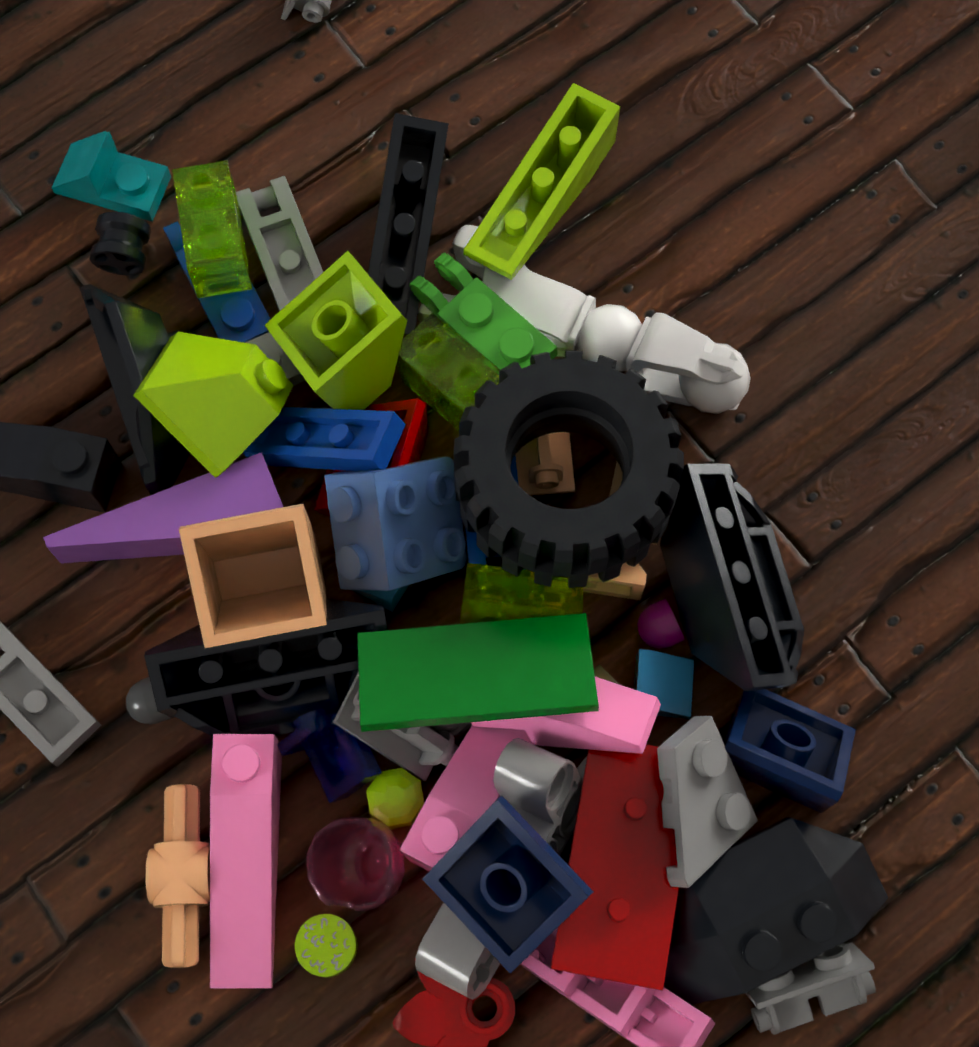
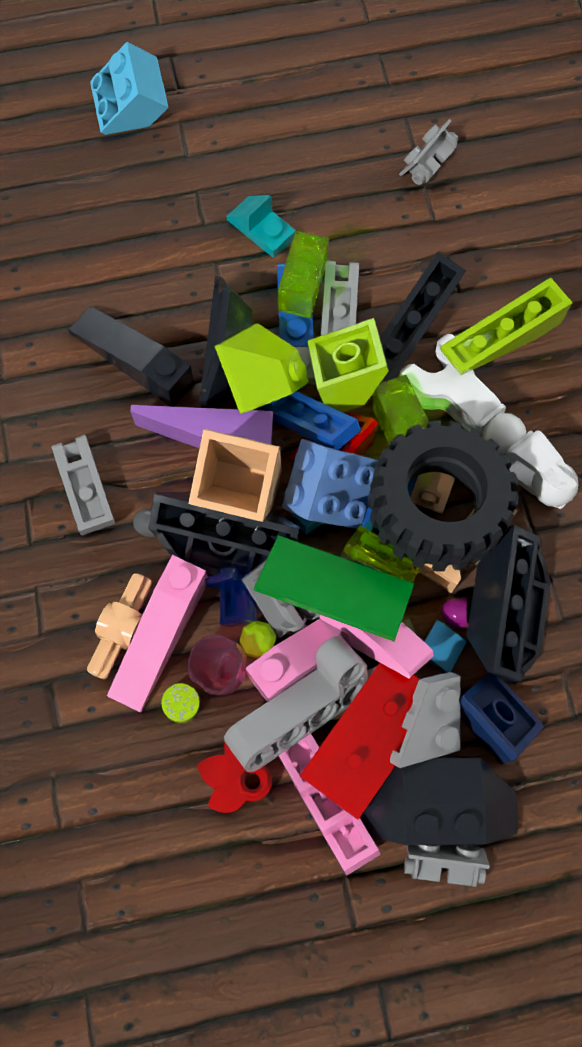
camera: 25 degrees right, 0 degrees up
black wheel [89,211,151,276] -> none
bright green hinge [409,253,558,377] -> none
dark blue slope [422,796,594,974] -> none

